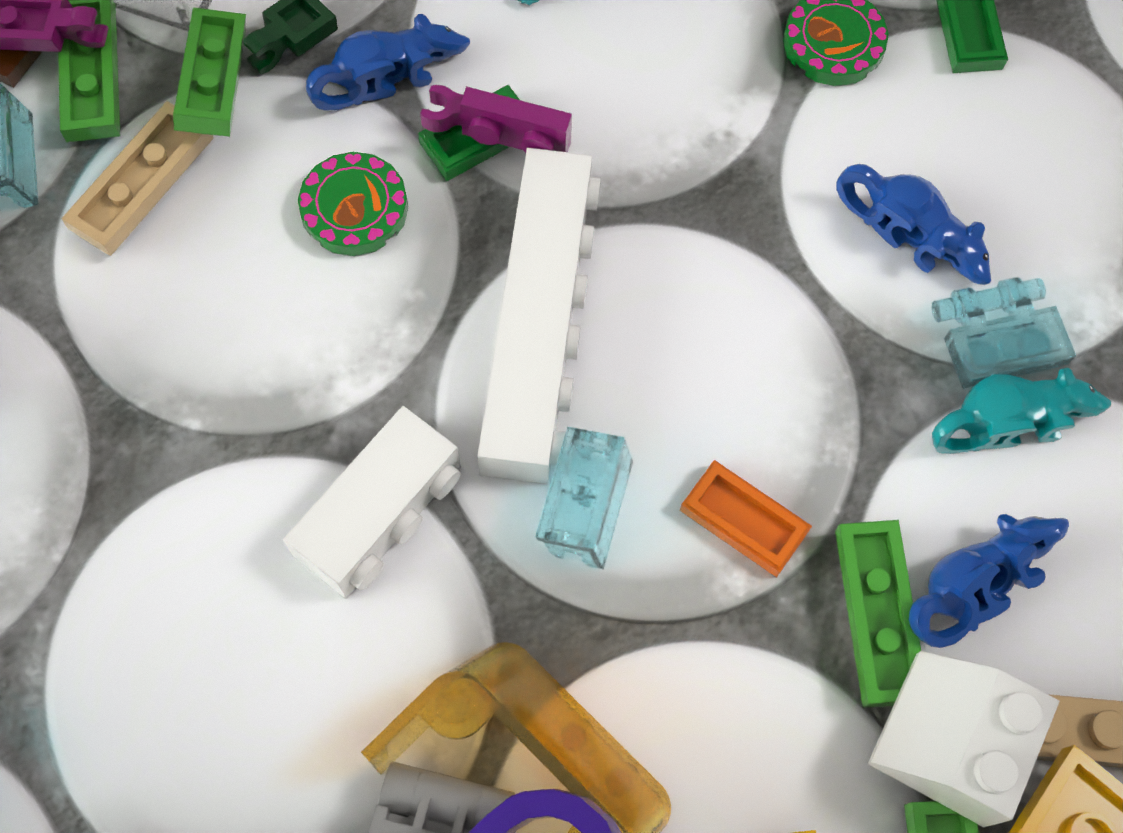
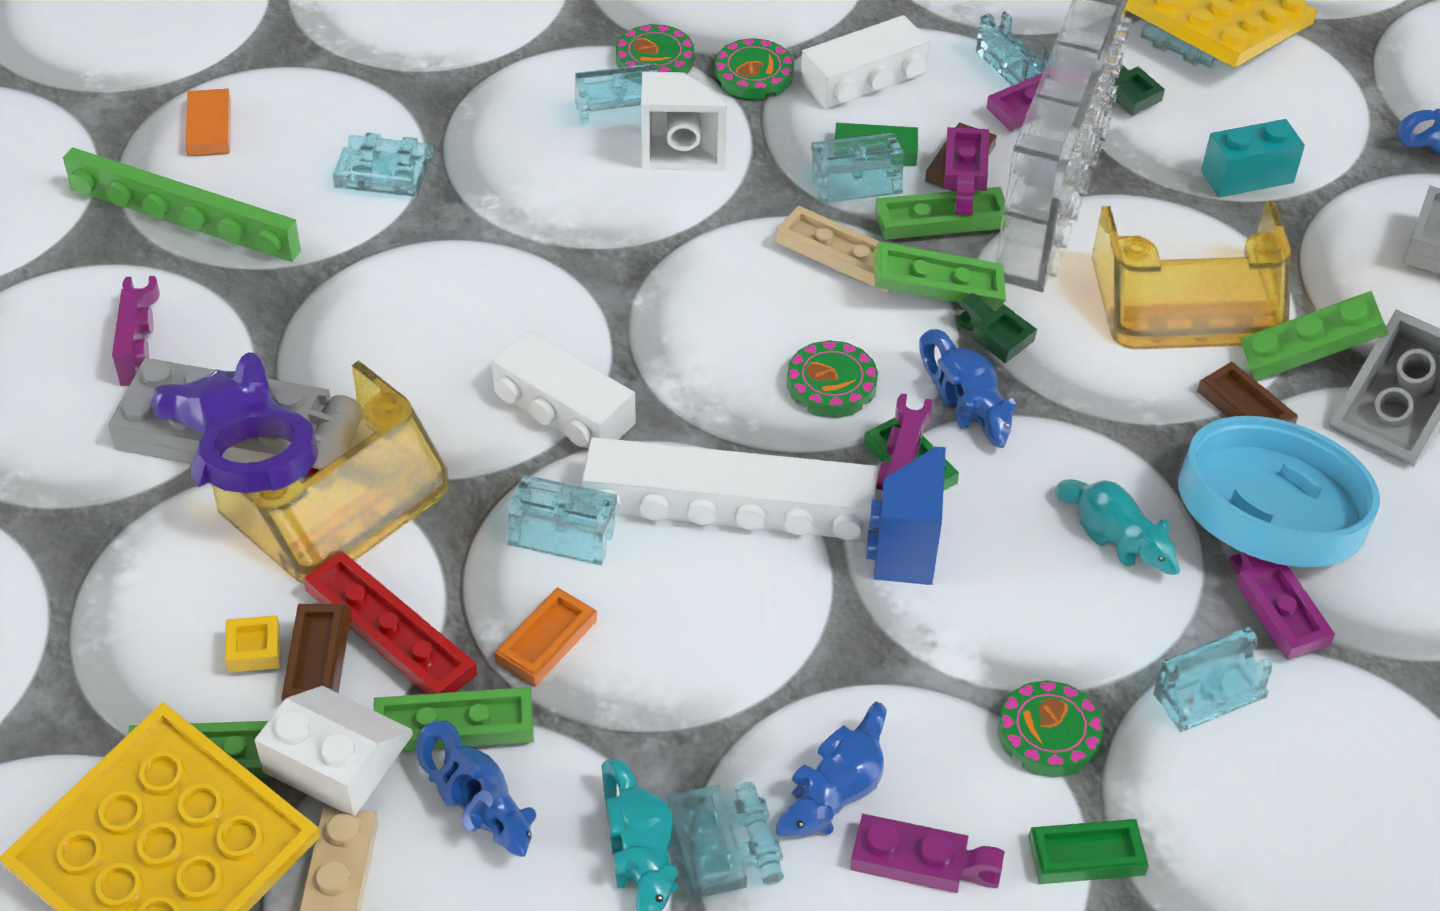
camera: 90 degrees right, 20 degrees down
none -> reddish brown tile [281,604,352,701]
none -> red plate [303,550,477,694]
none -> magenta plate [850,813,1005,893]
none -> blue slope [866,446,946,585]

